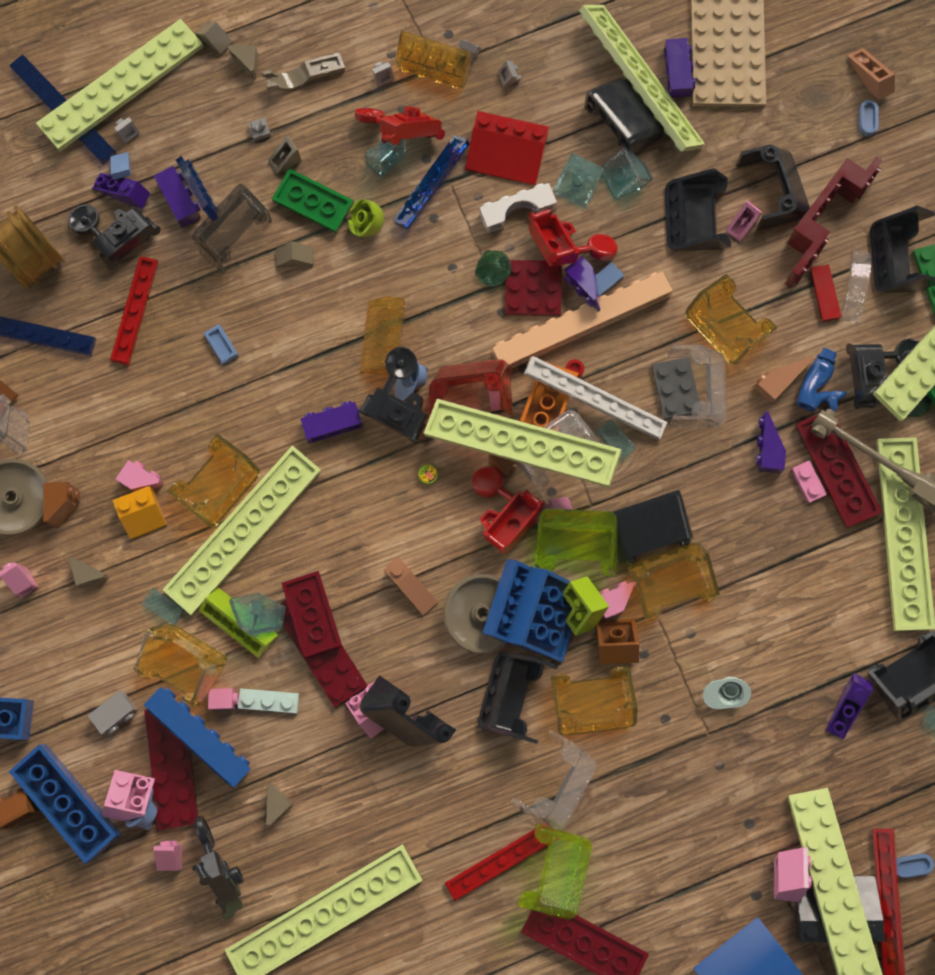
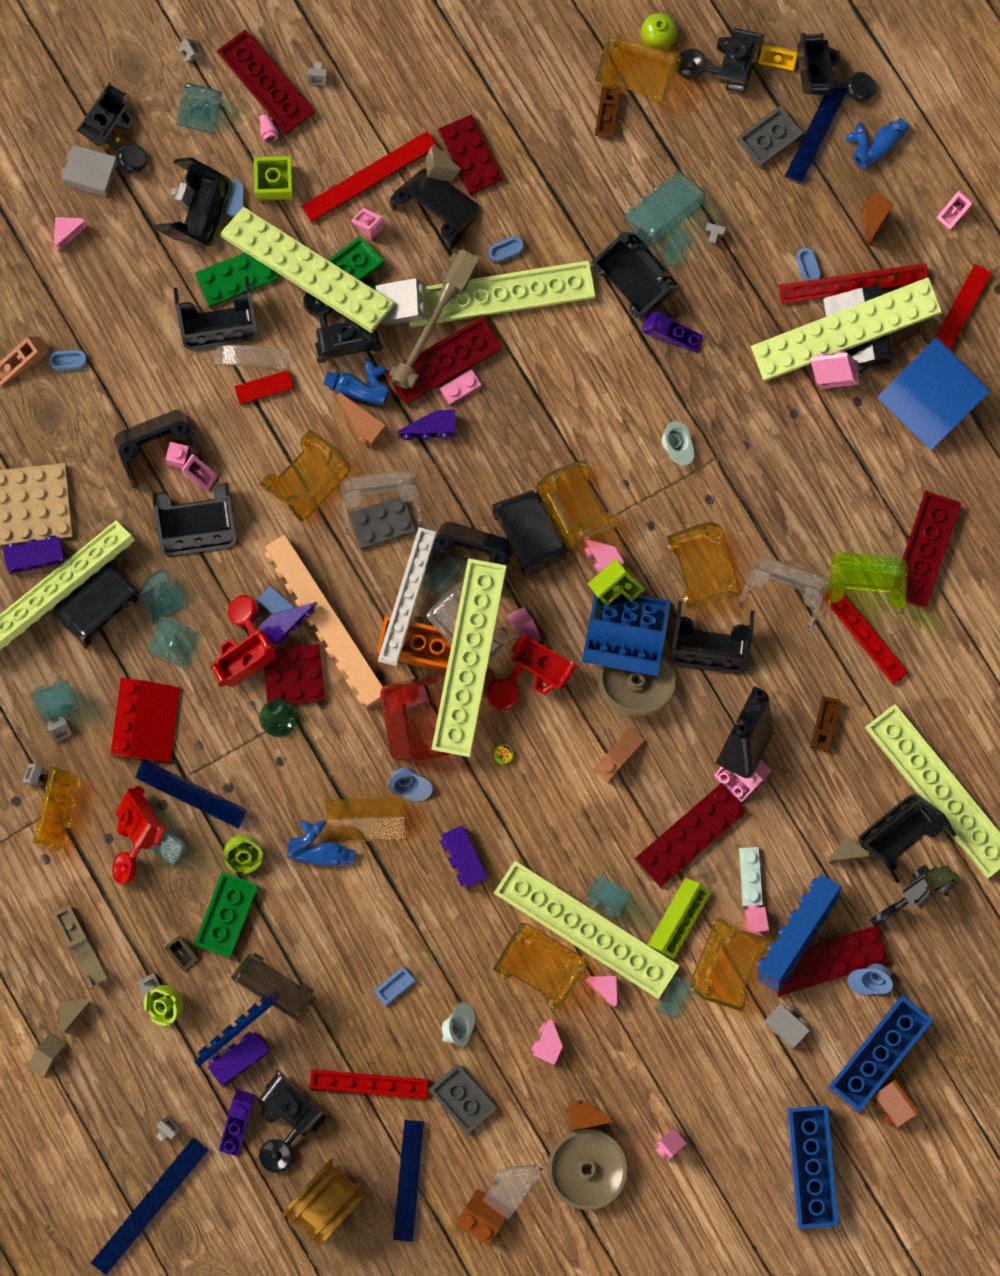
camera: 105 degrees left, 0 degrees up
yellowish green plate [36,19,204,152] -> none
dark tan slope [69,556,109,588] -> none
bright pink slope [102,770,155,821] -> none
medium blue tile [110,152,131,180] -> none
light orange slope [113,486,167,539] -> none
bright pink slope [153,841,183,871] -> none
clear light blue slope [229,593,285,636] -> none
dark tan slope [276,241,314,268] -> none
dark red plate [281,571,343,658] -> none
black piece [358,347,428,444] -> none
light grey tile [372,61,395,87] -> none
white arch [480,183,557,234] -> none
clear neon green windscreen [534,509,617,578] -> none
red tile [565,359,584,378] -> none
dark orange slope [596,619,640,664] -> none
dark red bracket [784,156,883,288] -> none
none -> clear light blue brick [31,679,79,721]
none -> lime cylinder [143,985,184,1026]
none -> bright pink brick [165,442,190,469]
none -> blue piece [287,821,355,866]
none -> brick [376,278,428,326]
none -> black windscreen [426,521,513,575]
none -> dark grey plate [428,1064,497,1135]
none -> light aqua piece [442,1002,475,1047]
none -> clear light blue brick [585,874,632,919]
none -> bright pink slope [585,976,617,1008]
none -> reddish brown plate [810,696,841,753]
none -> black windscreen [858,794,956,883]

